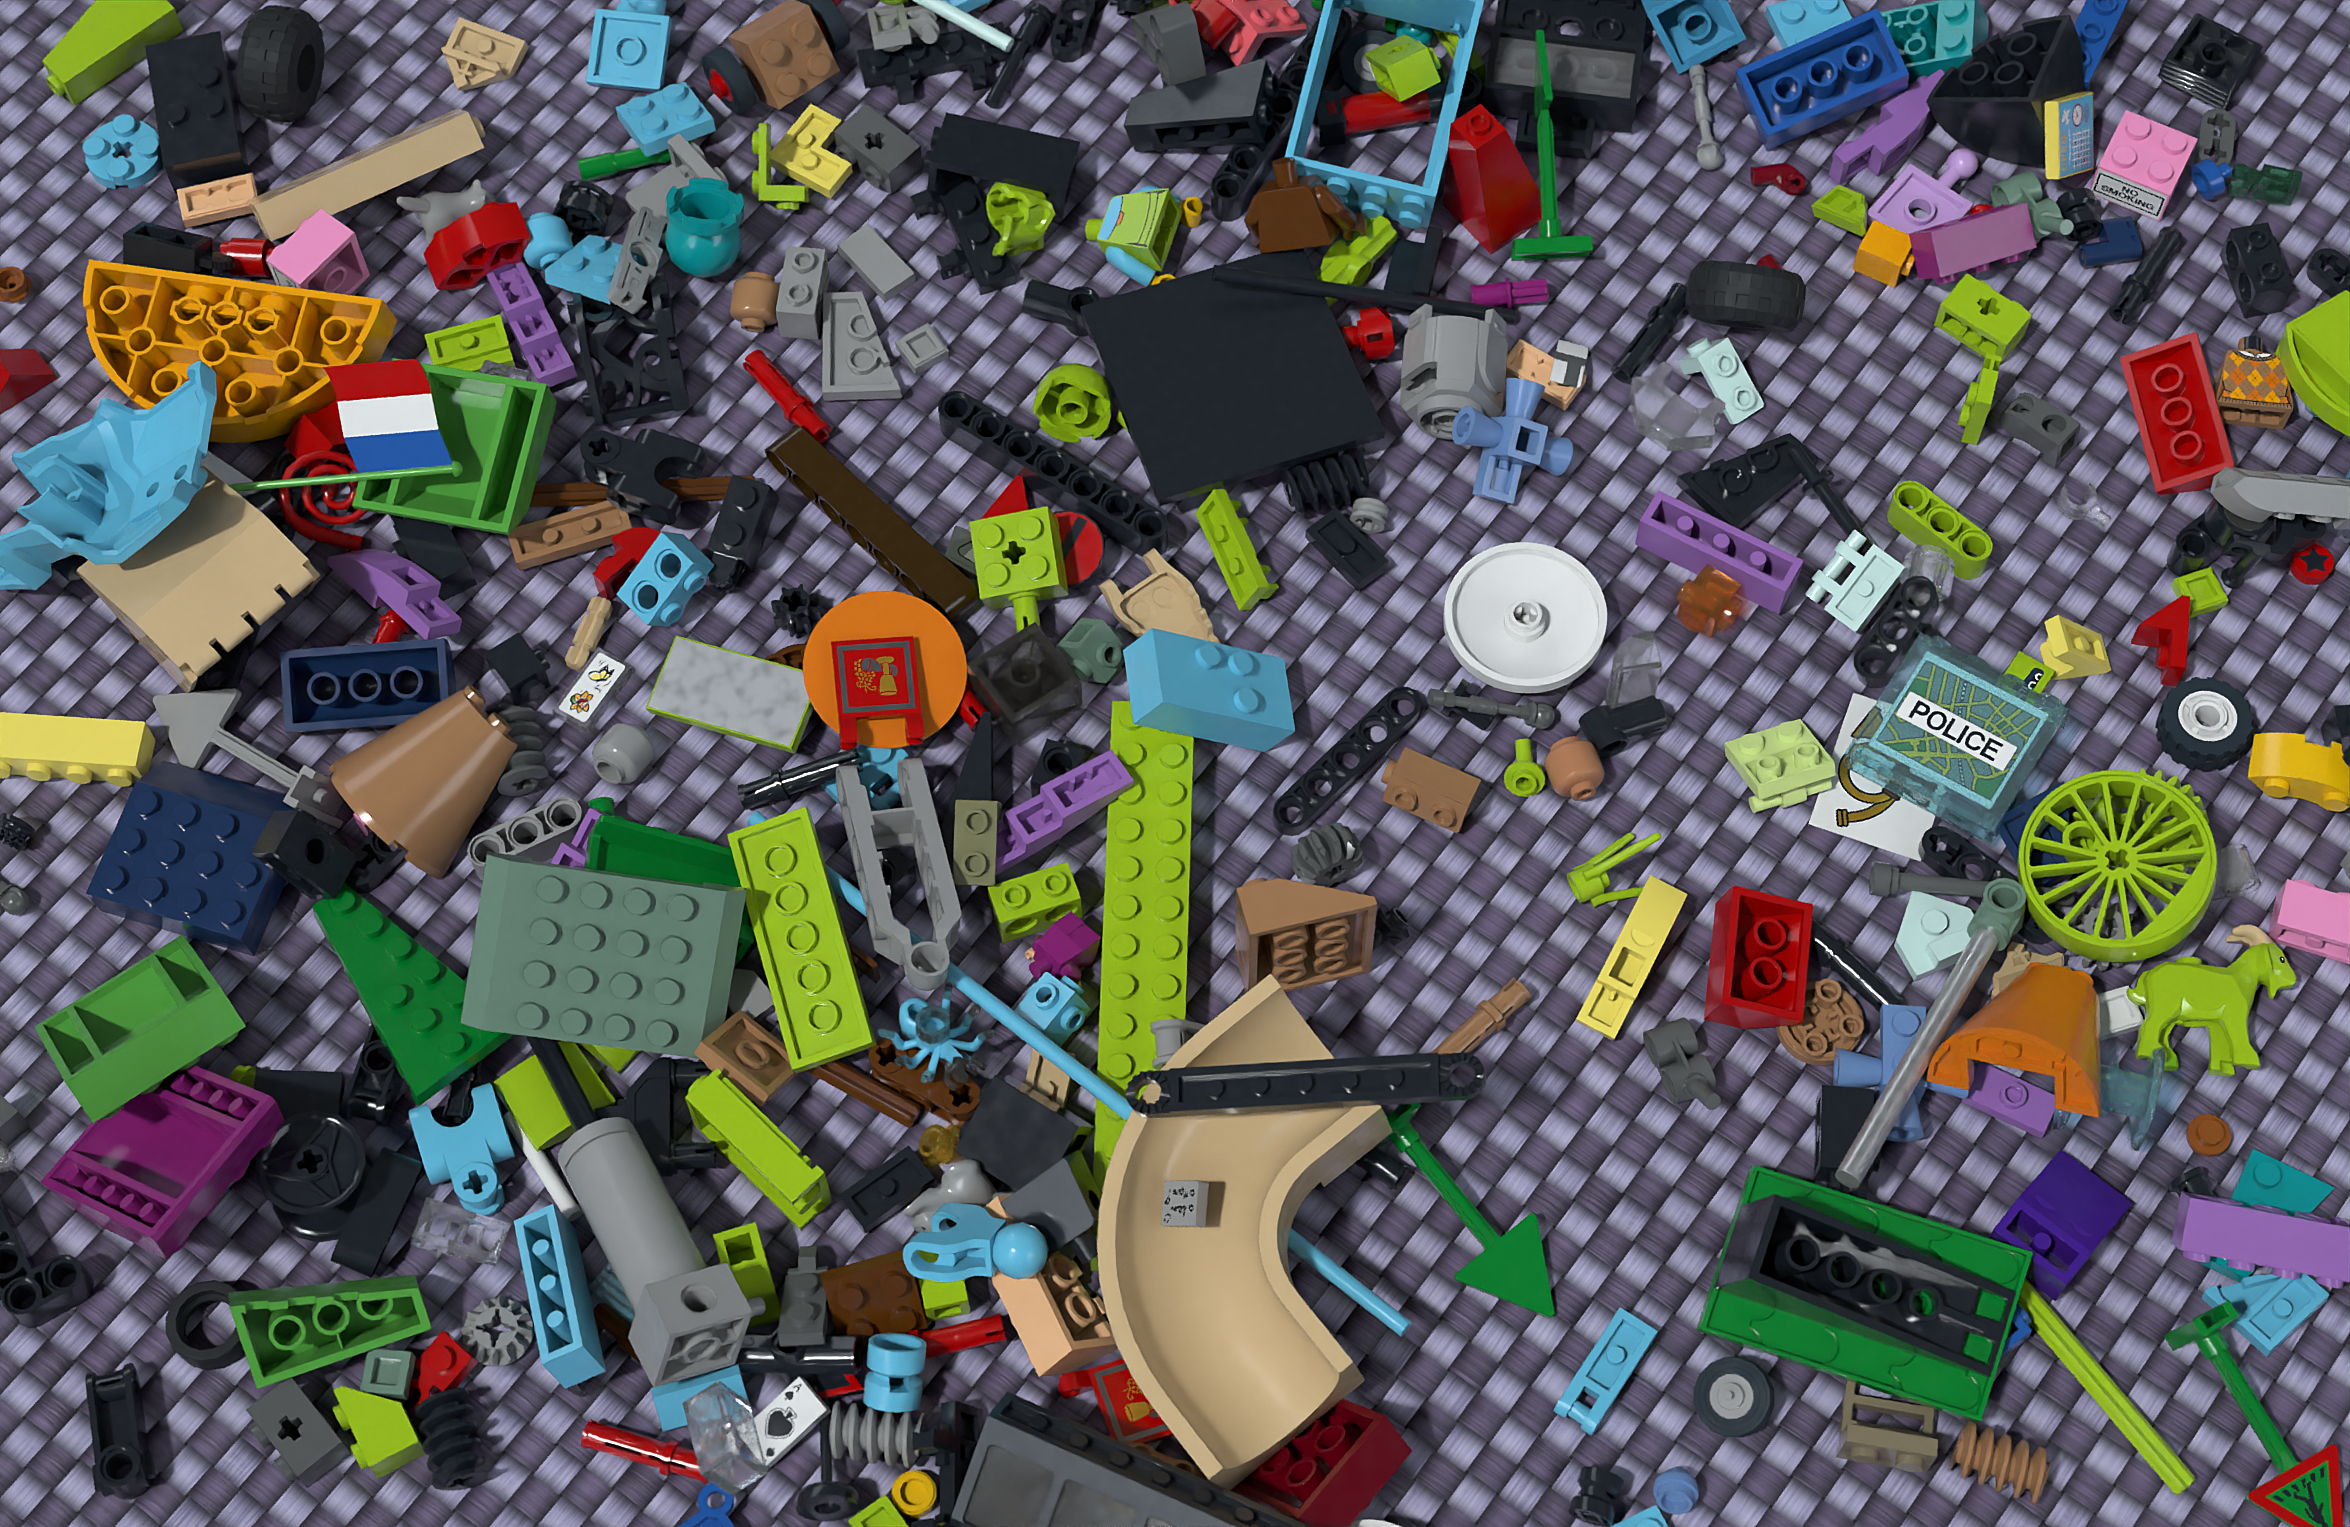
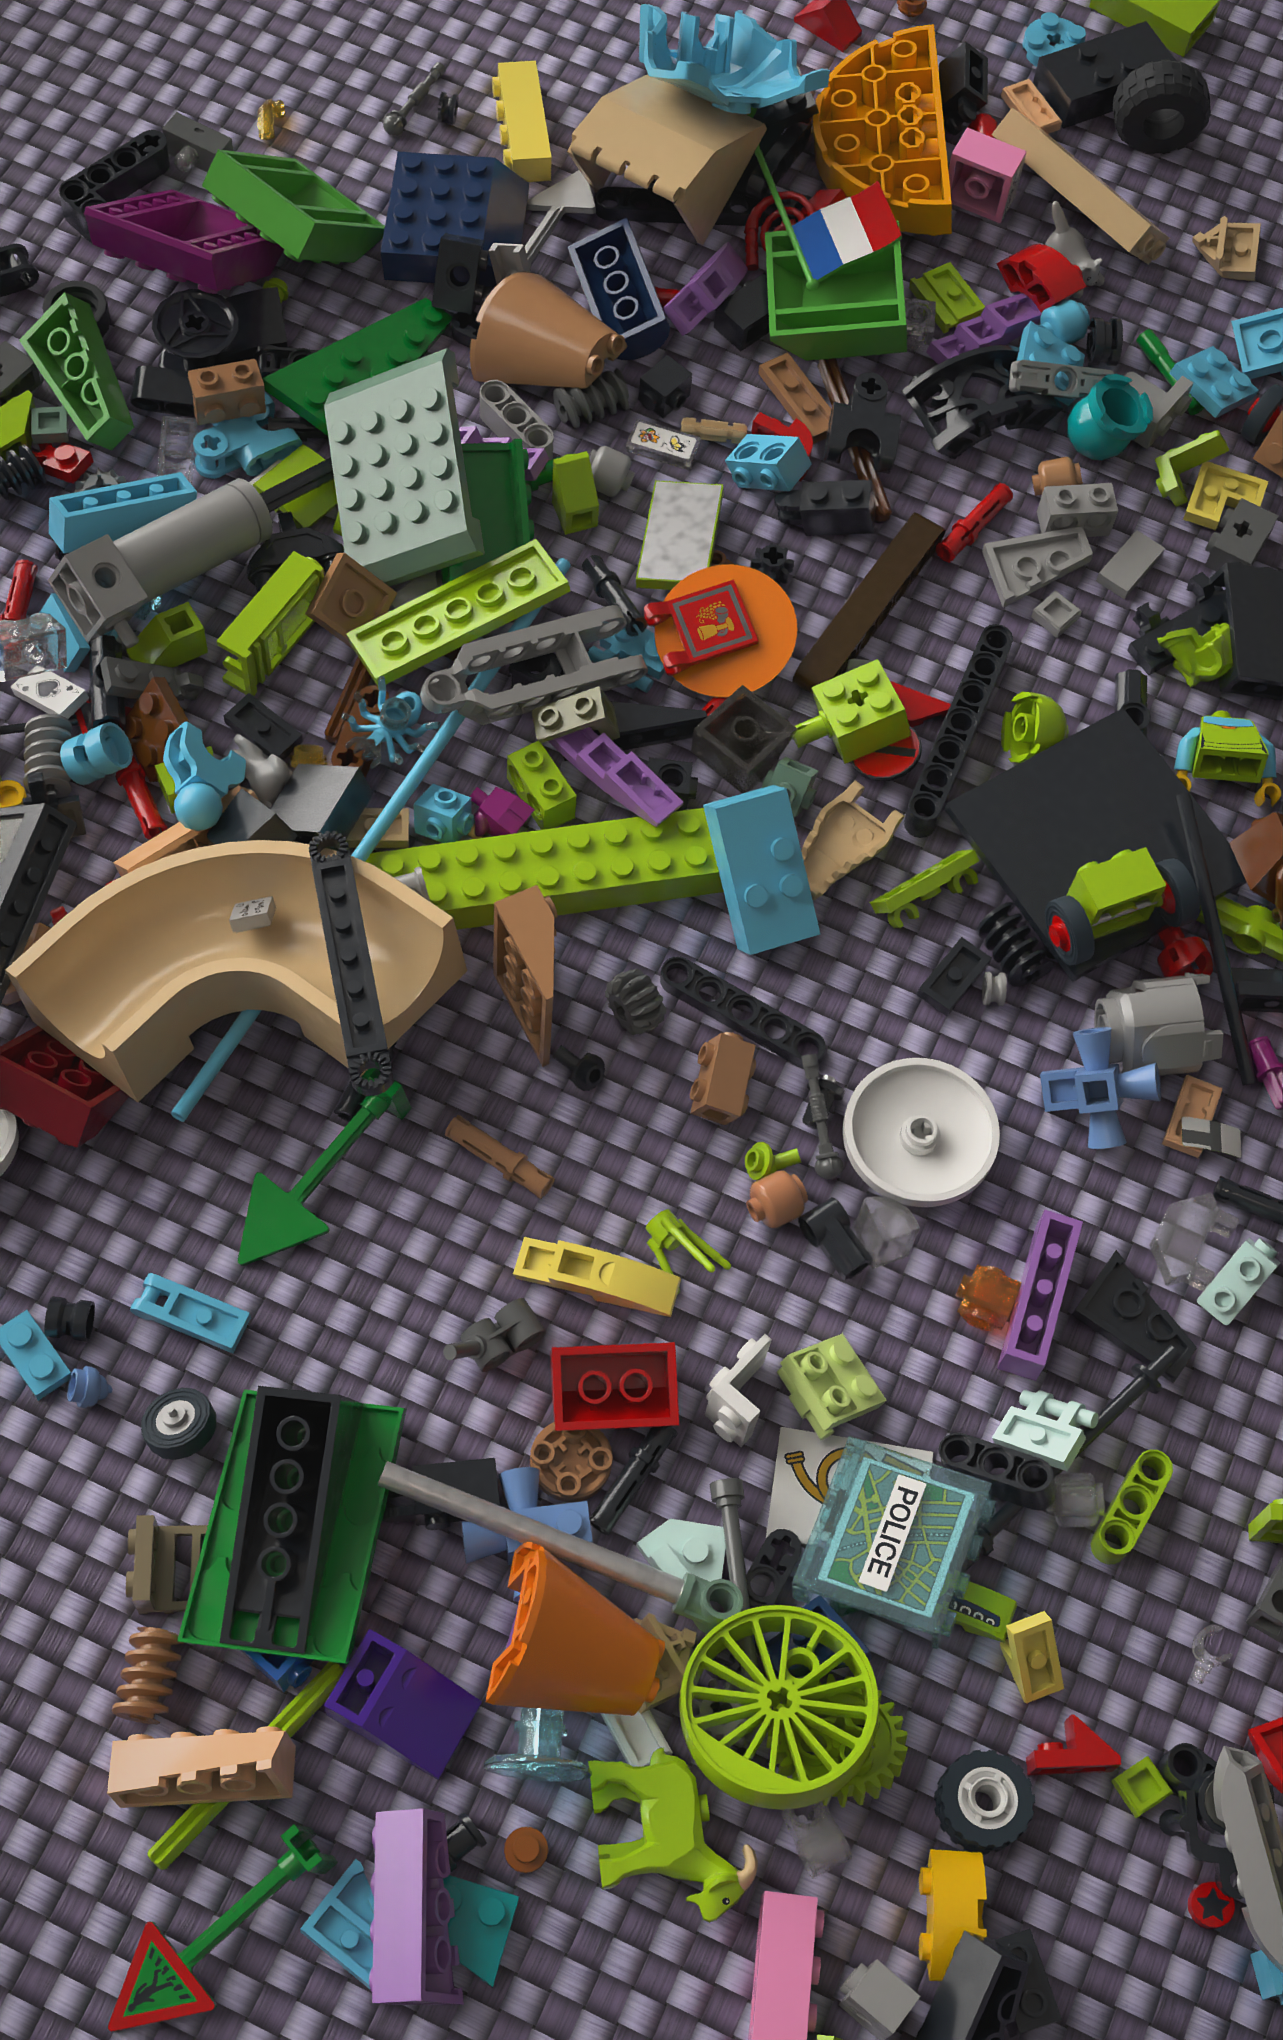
camera: 70 degrees right, 0 degrees up
none -> light nougat wedge [107,1726,296,1808]
none -> medium nougat bracket [188,359,266,425]
none -> lime slope [552,451,599,535]
none -> white bracket [705,1334,772,1447]
none -> brick [1045,847,1200,965]

